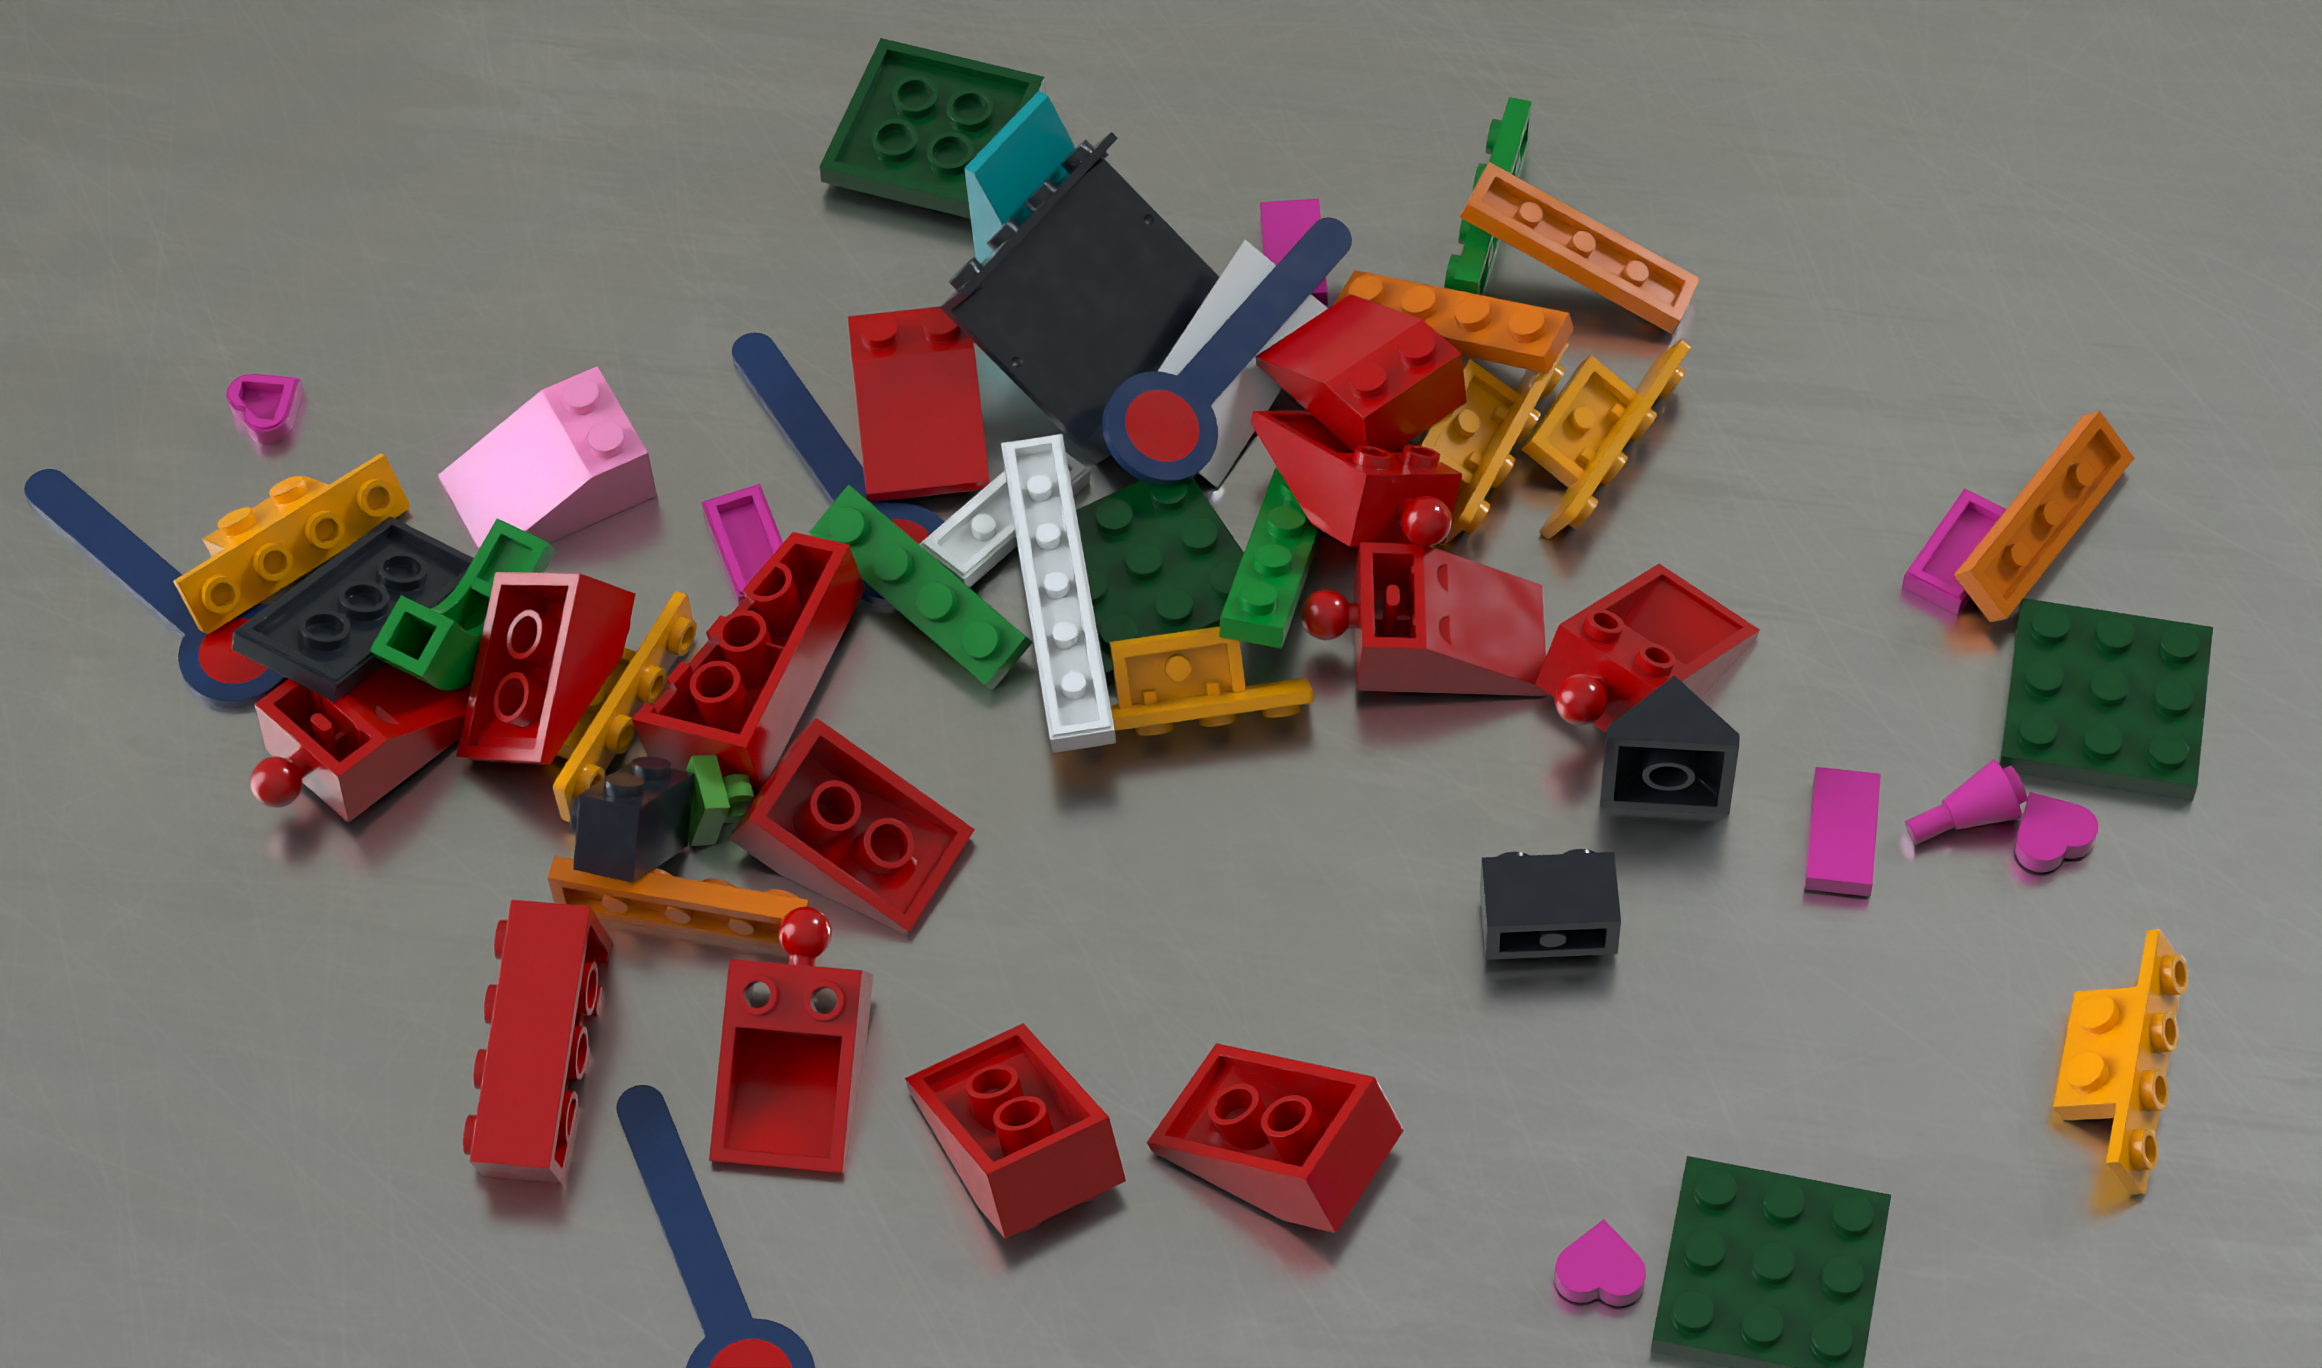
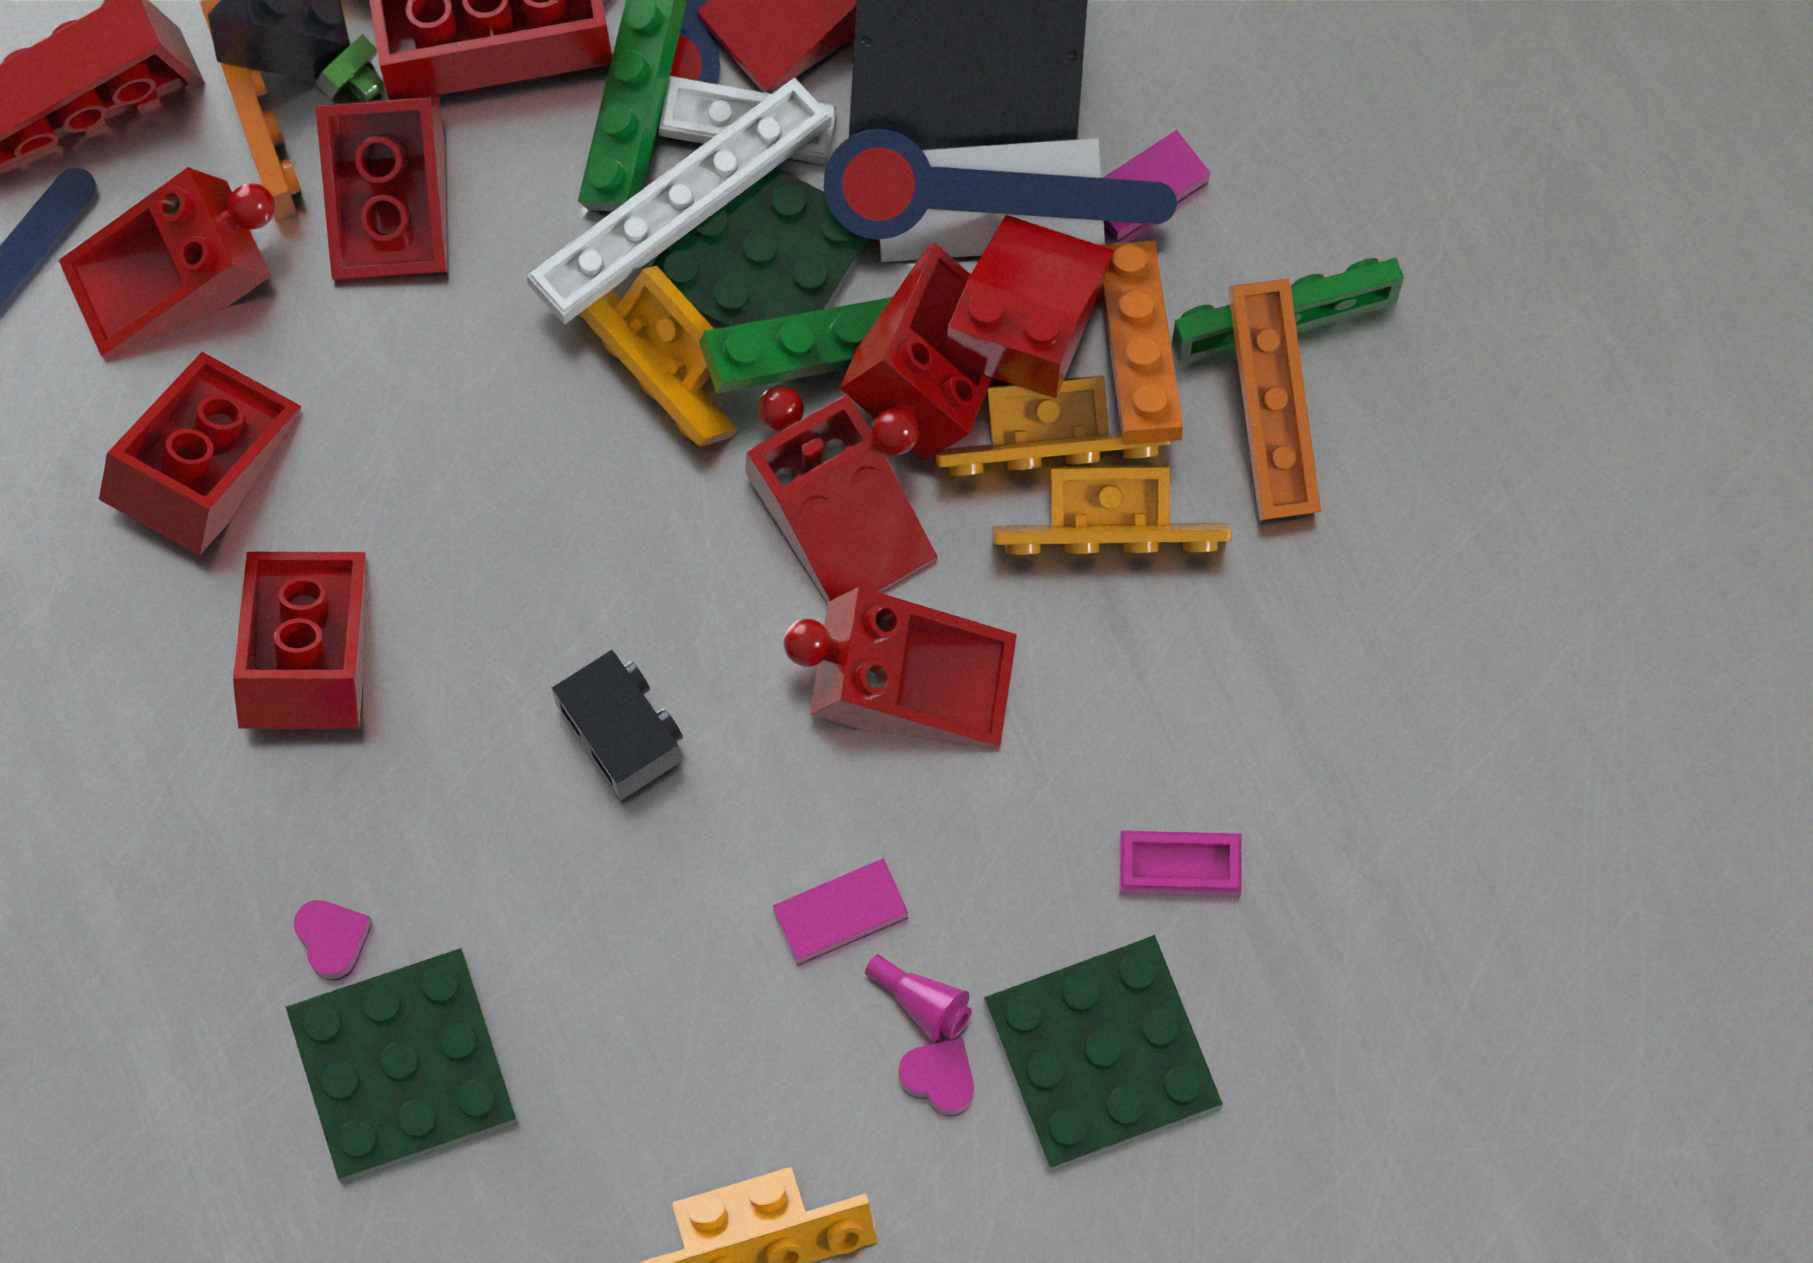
camera: 55 degrees right, 15 degrees up
black slope [1600,675,1740,814] -> none
orange plate [1954,411,2135,622] -> none

